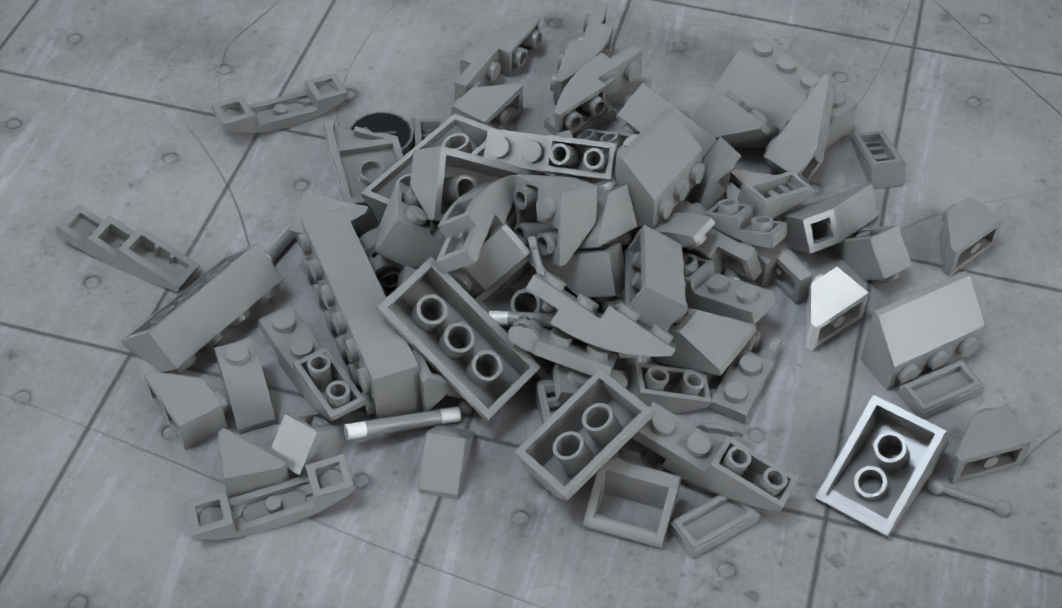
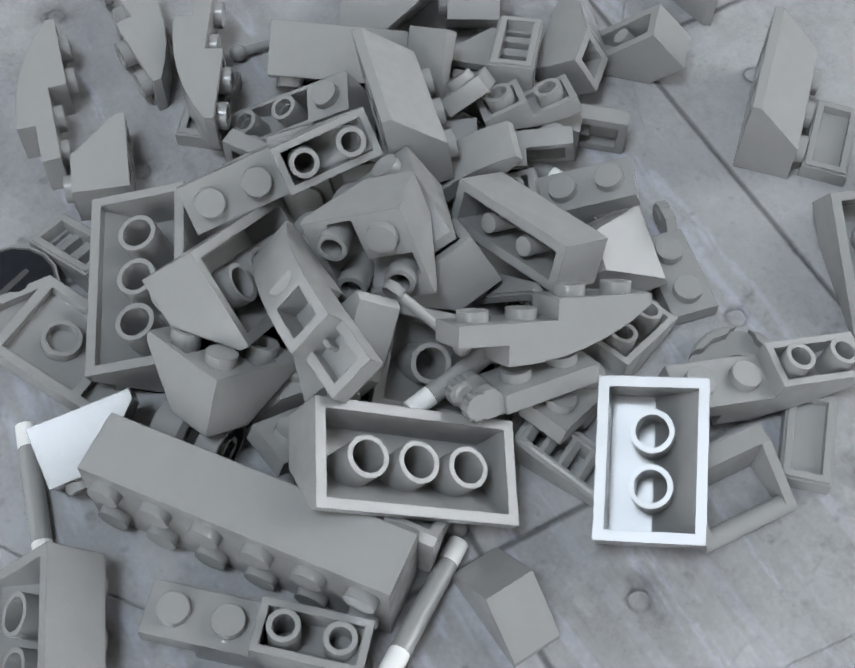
camera: 45 degrees left, 10 degrees up
white slope [806,267,869,351] -> none
none -> light grey plate [441,66,496,117]

